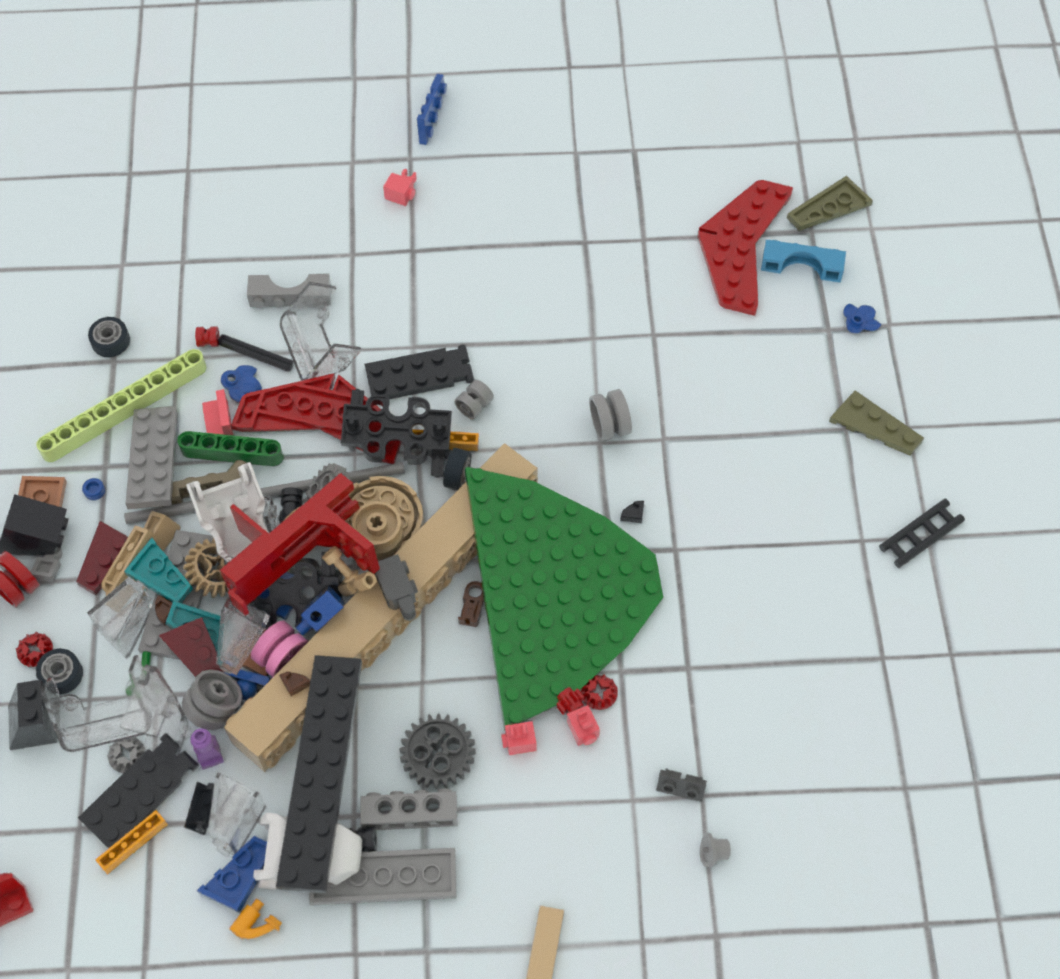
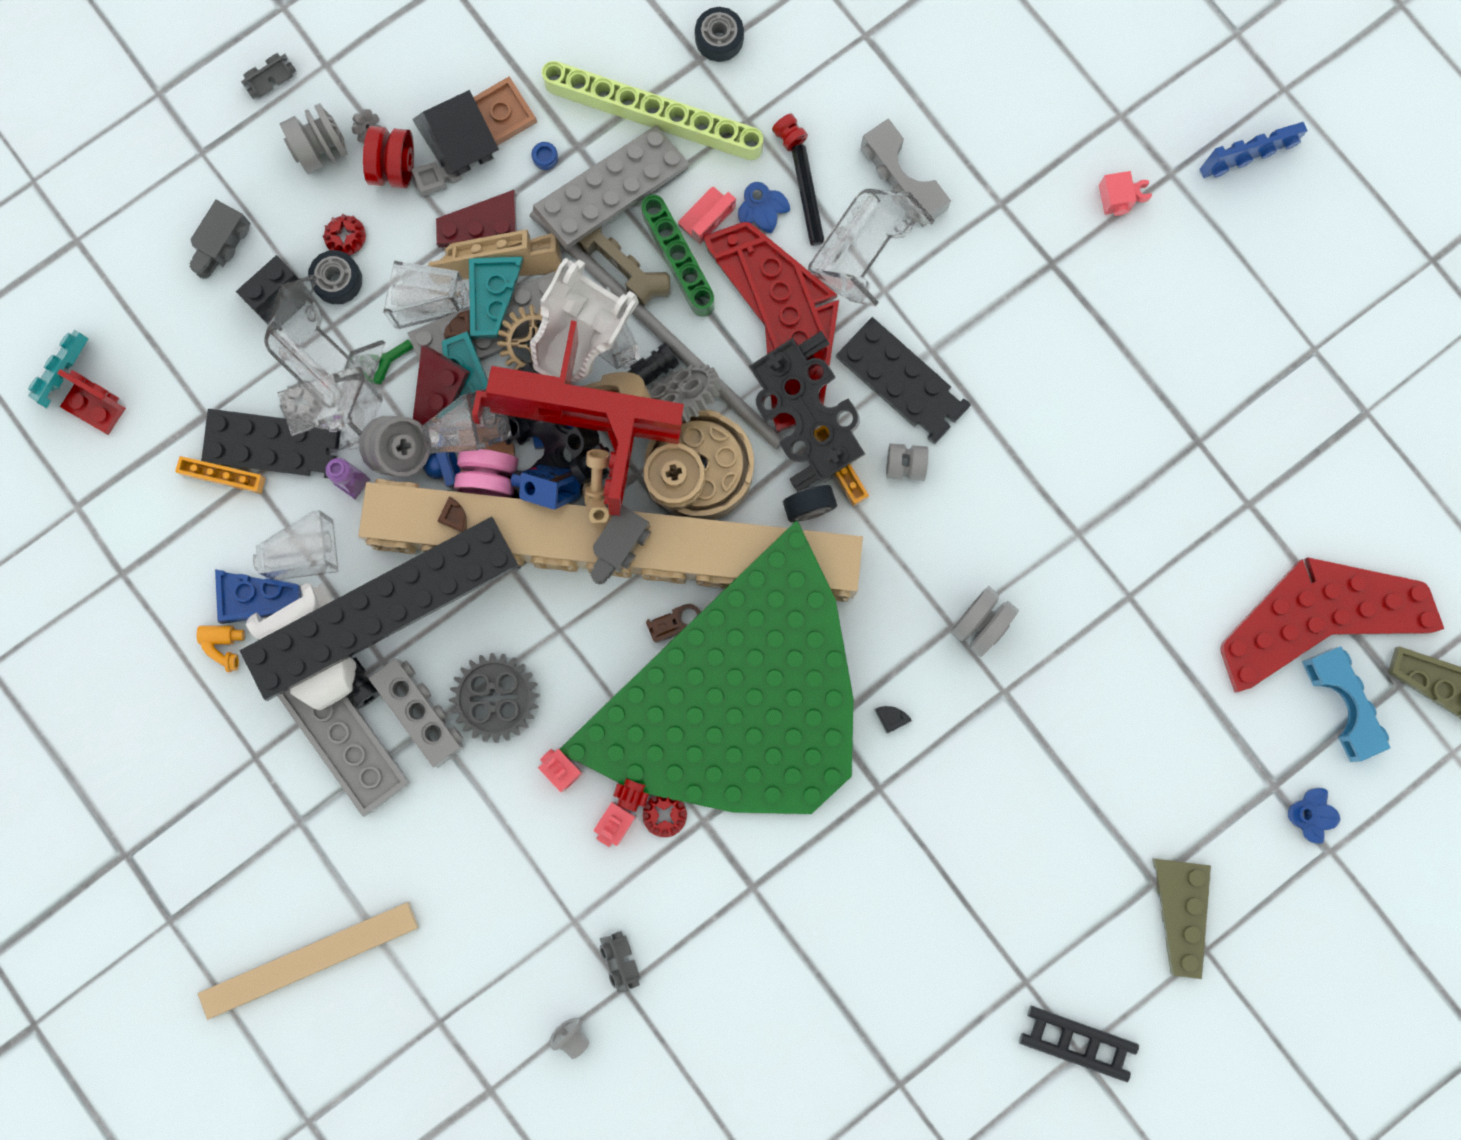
camera: 55 degrees right, 20 degrees up
black hinge [184,782,218,835] -> none

